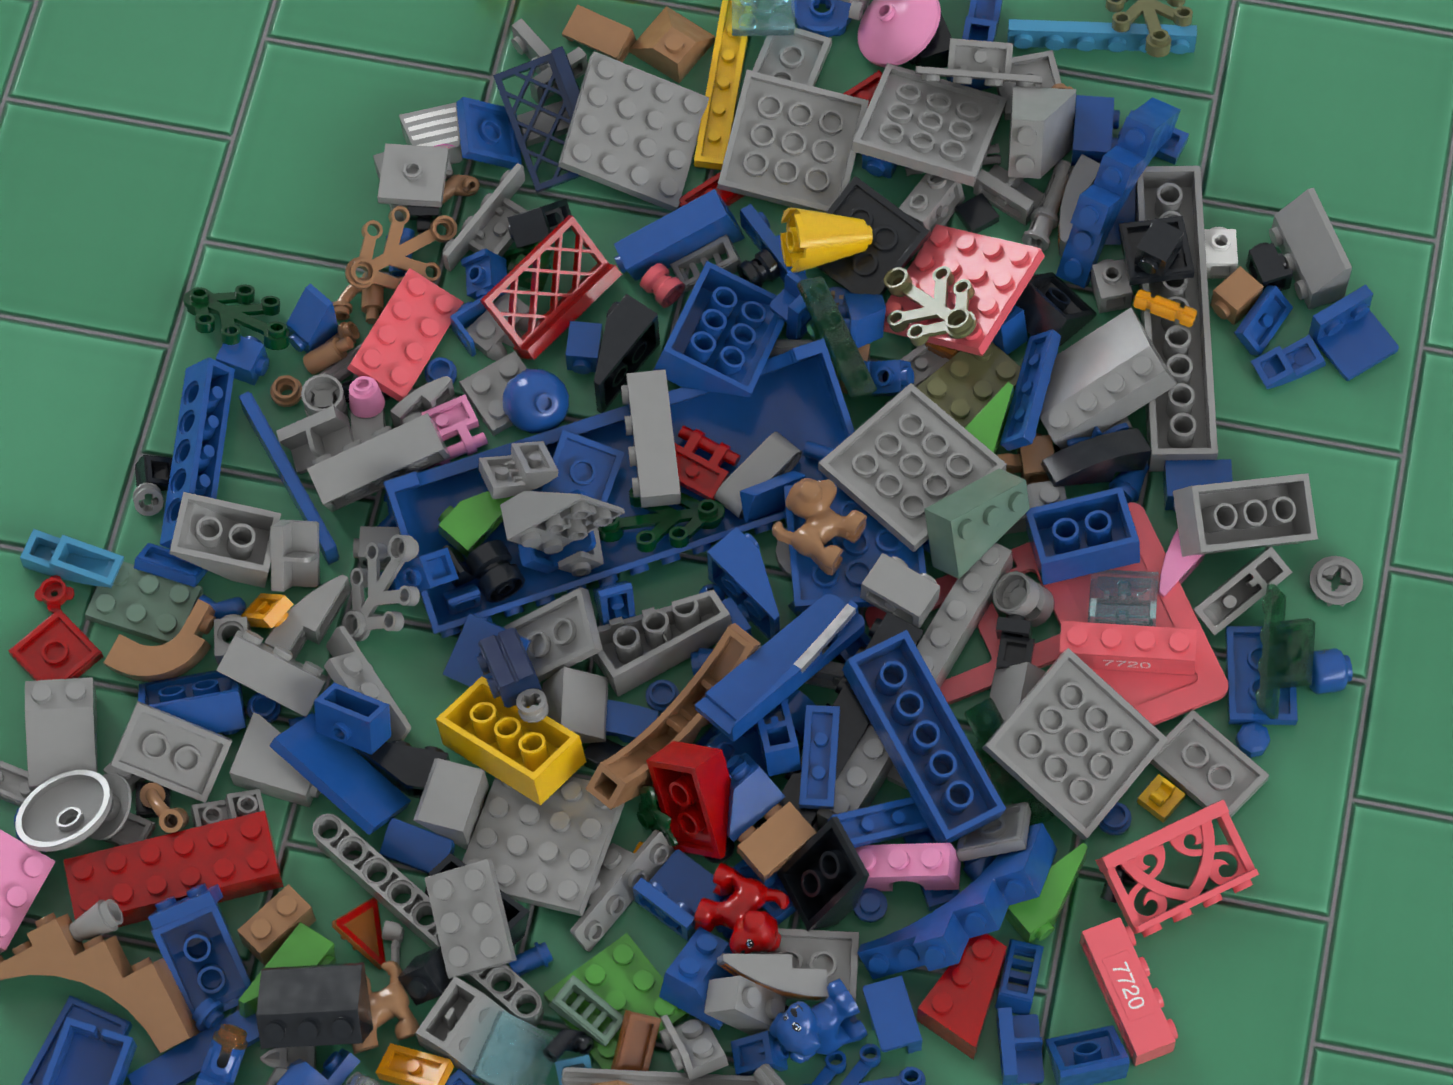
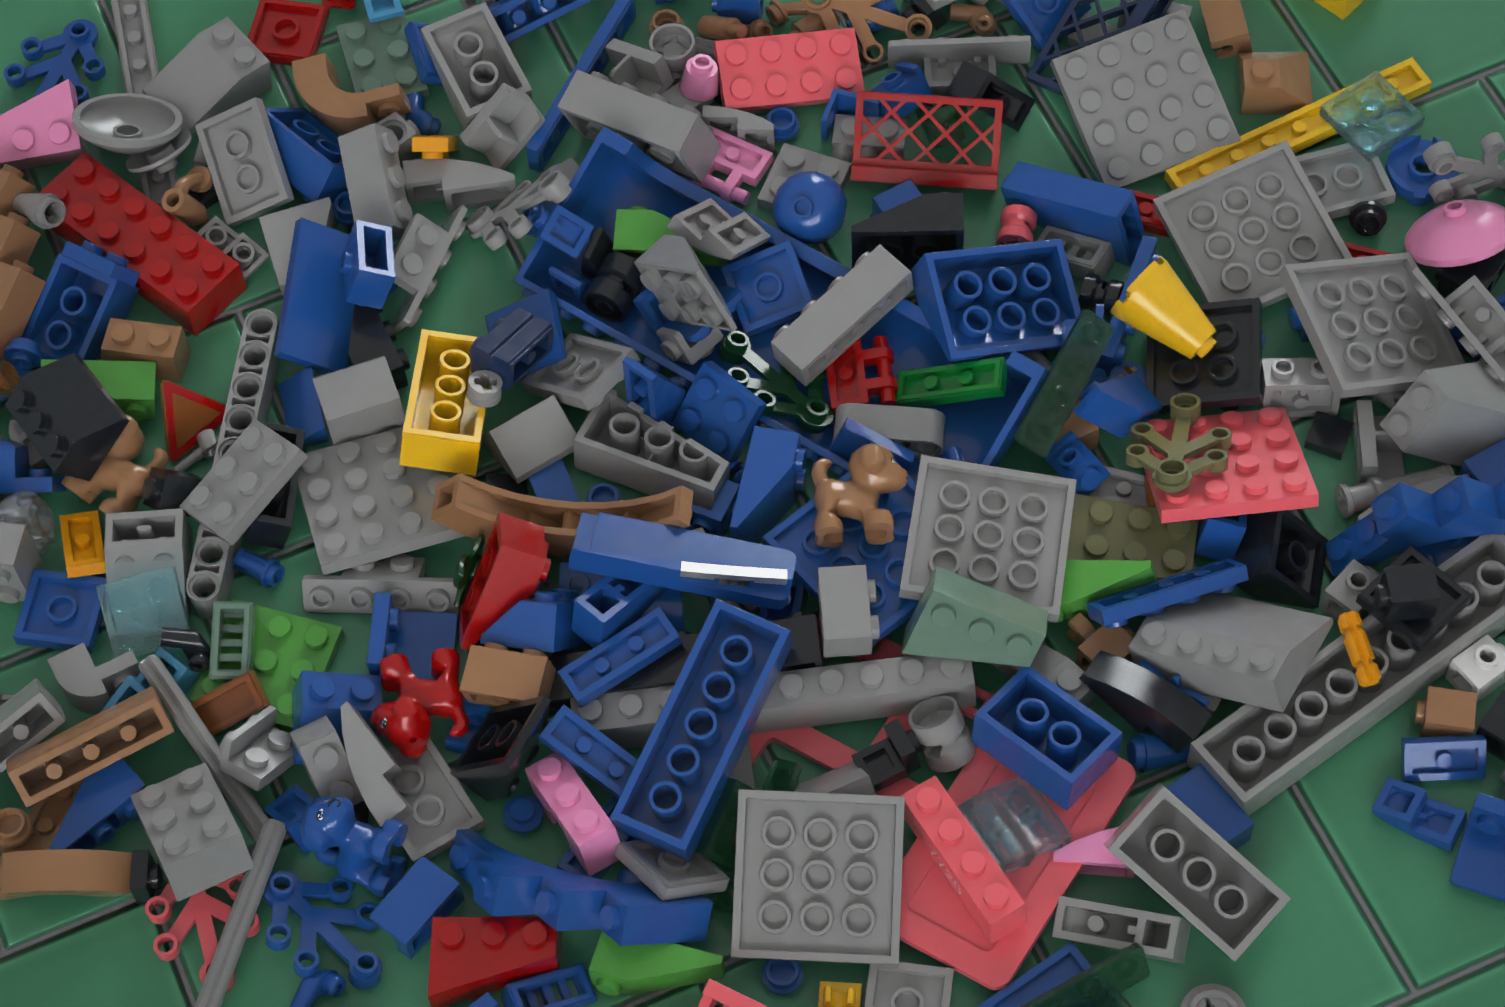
camera: 55 degrees right, 5 degrees down
none -> blue plate [671,360,767,462]
none -> green tile [895,357,1008,407]
none -> black plate [1349,201,1387,236]

